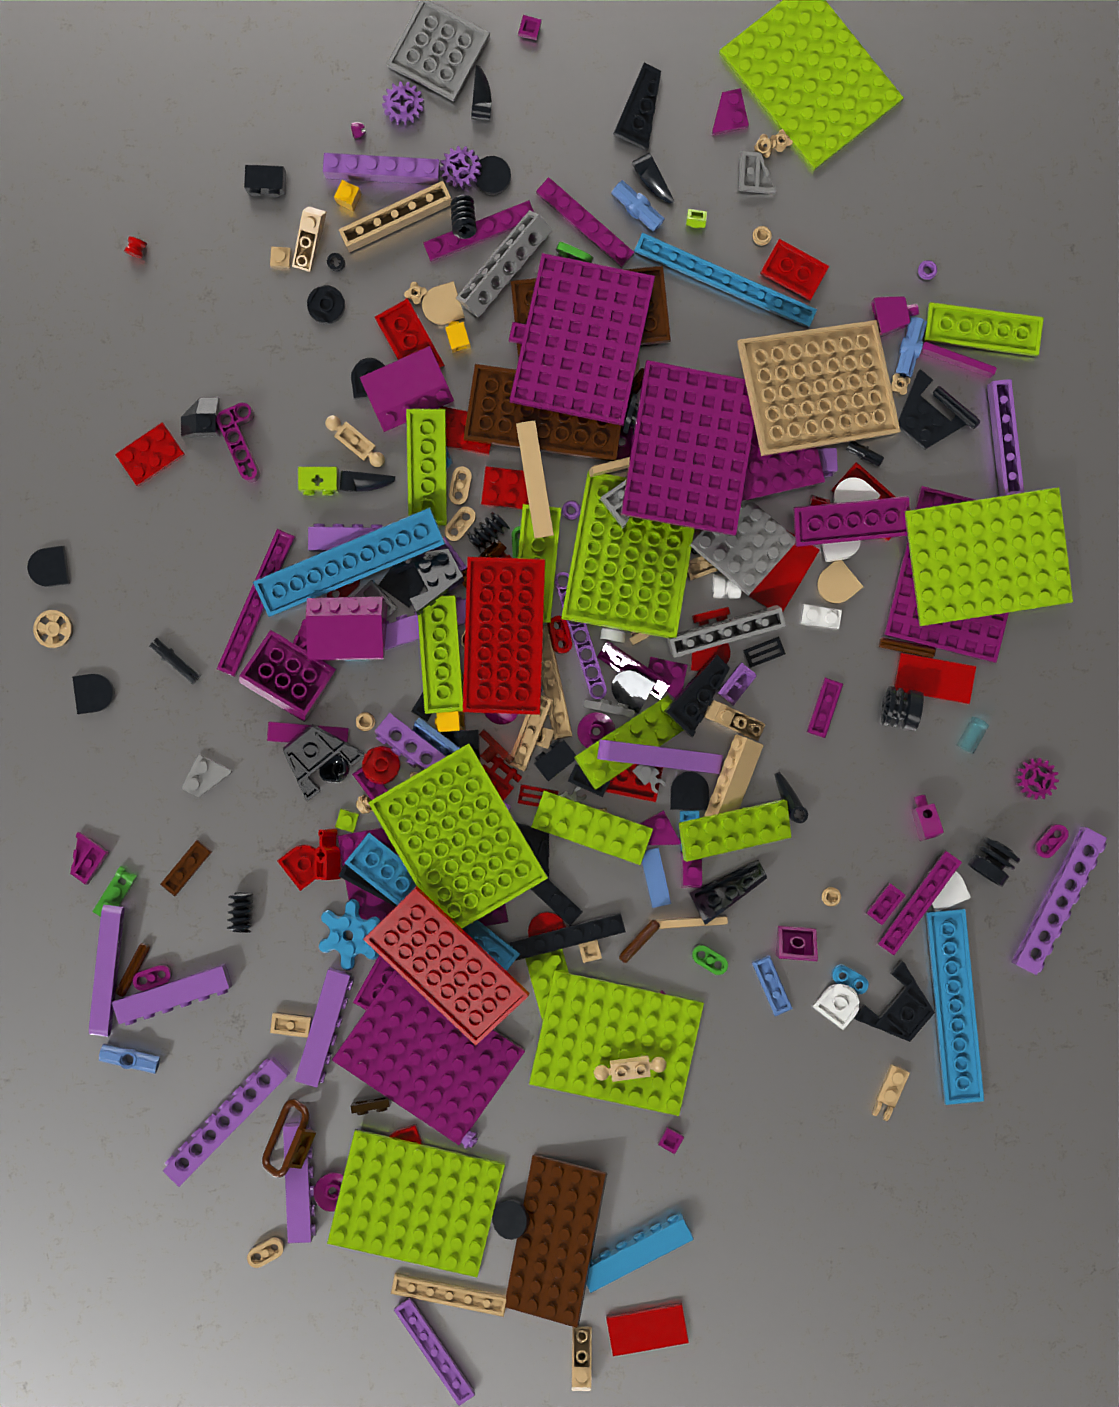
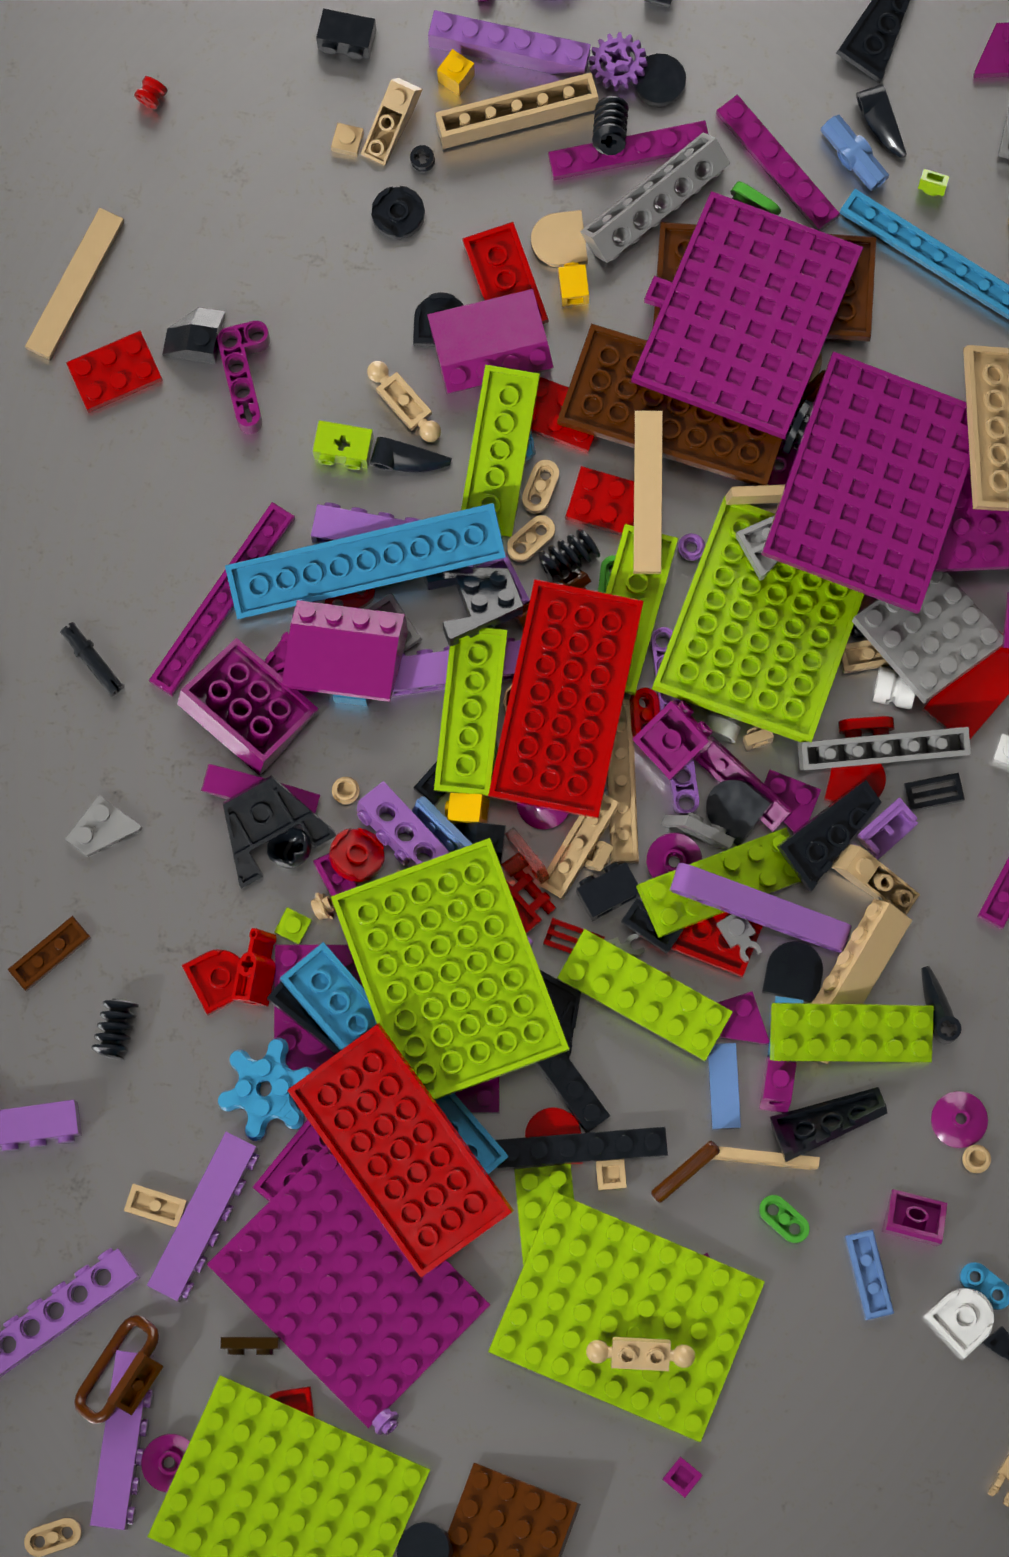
camera: 10 degrees right, 10 degrees down
black tile [378,567,424,608] -> none
tan plate [404,282,427,304] -> none
none -> tan tile [25,208,124,360]
none -> magenta plate [632,700,714,780]
none -> magenta dish [931,1091,988,1148]

